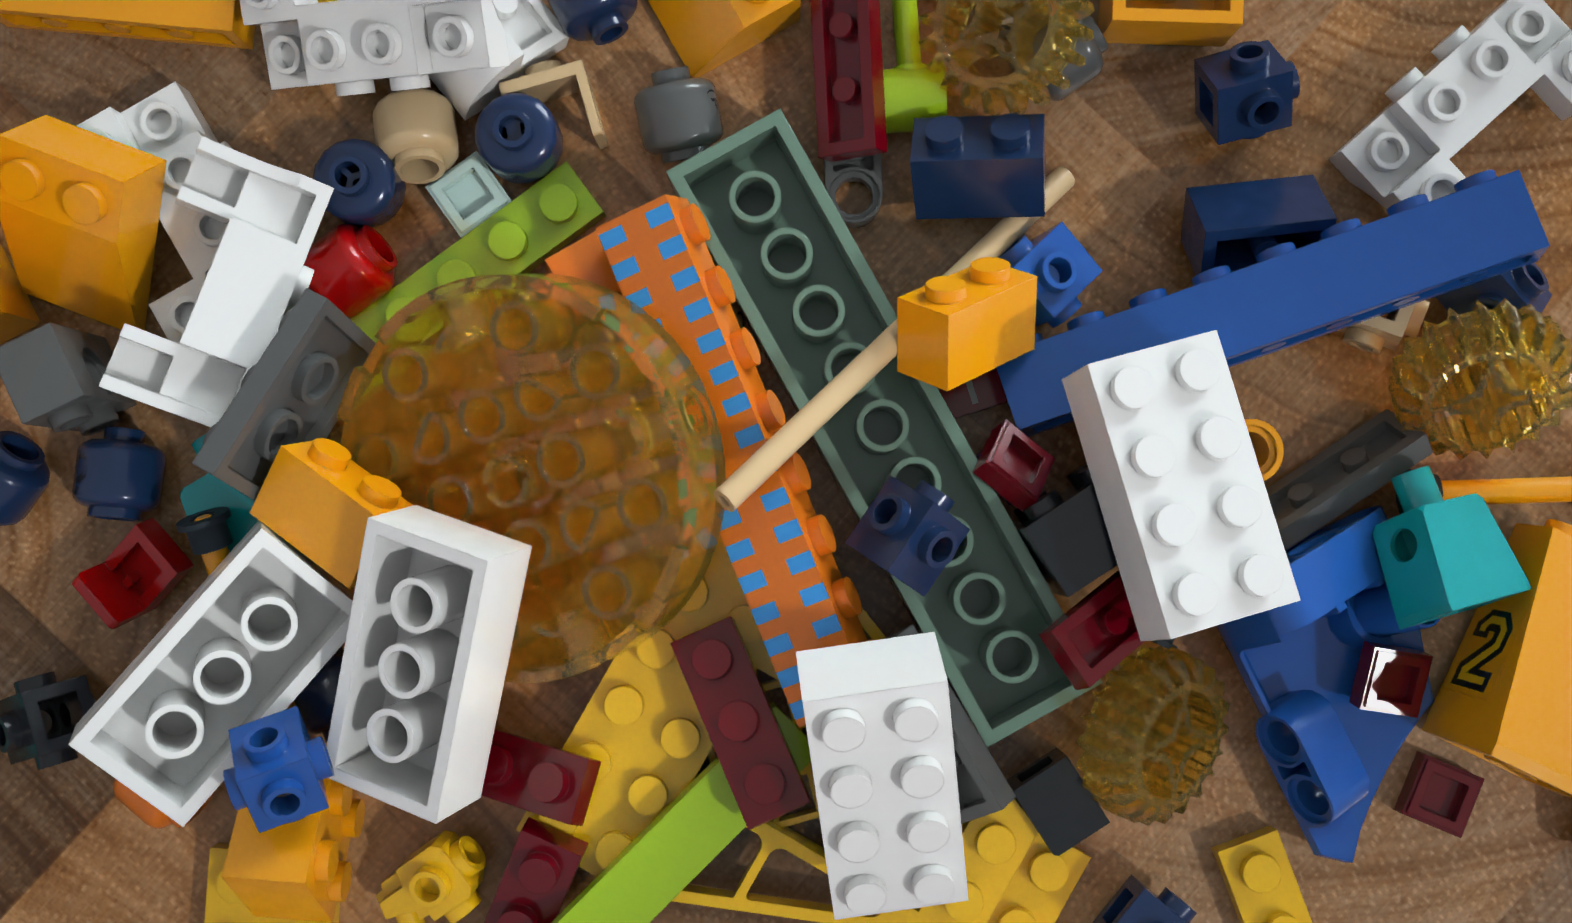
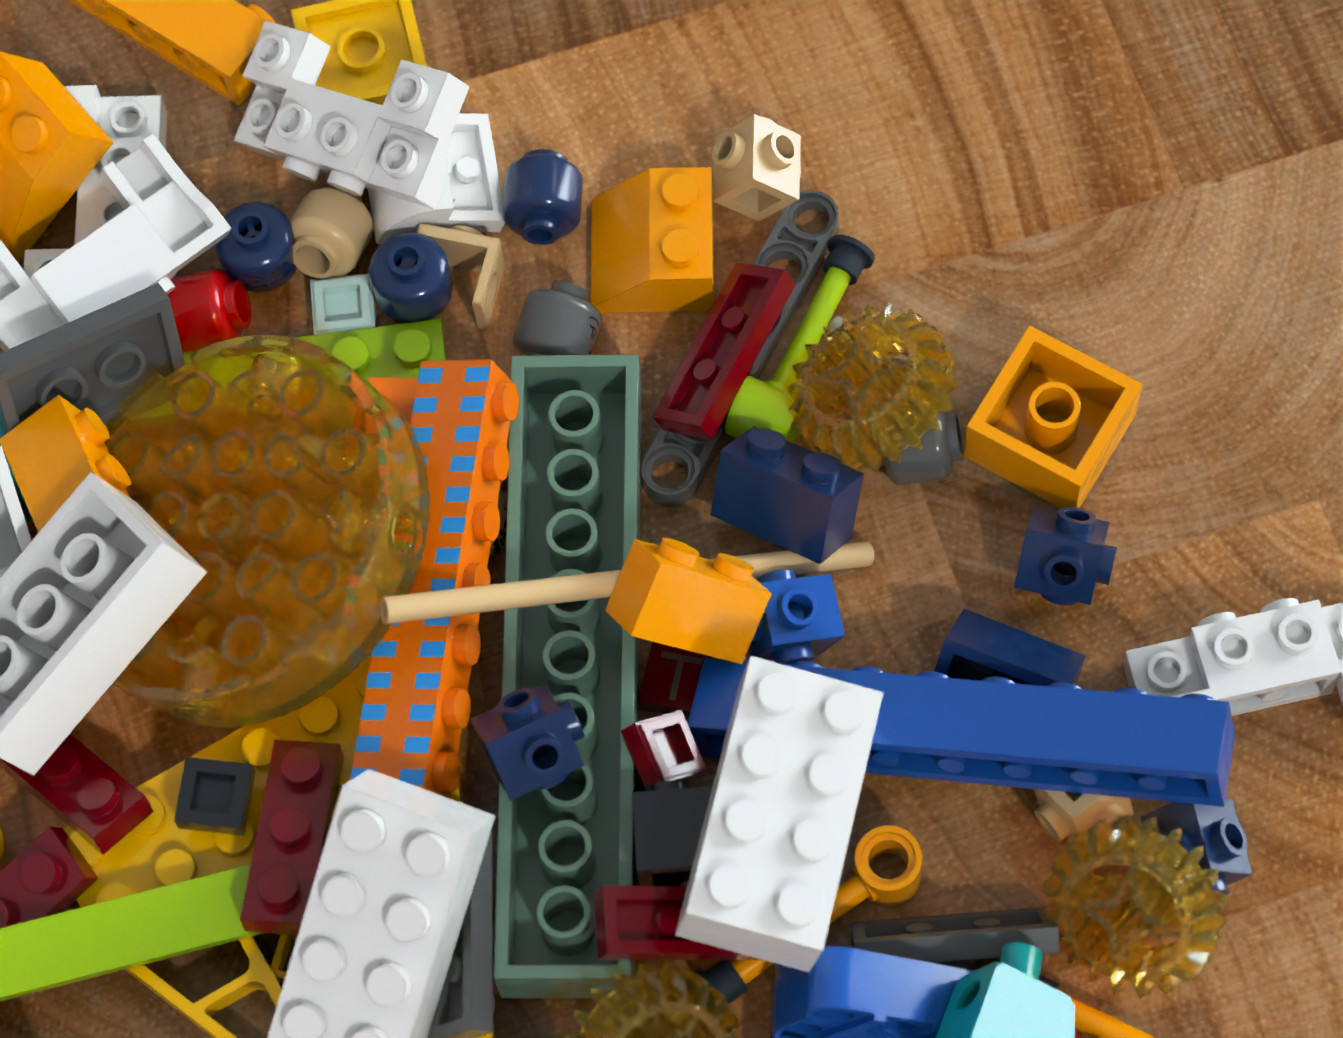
camera: 30 degrees right, 20 degrees down
none -> black plate [174,757,256,836]

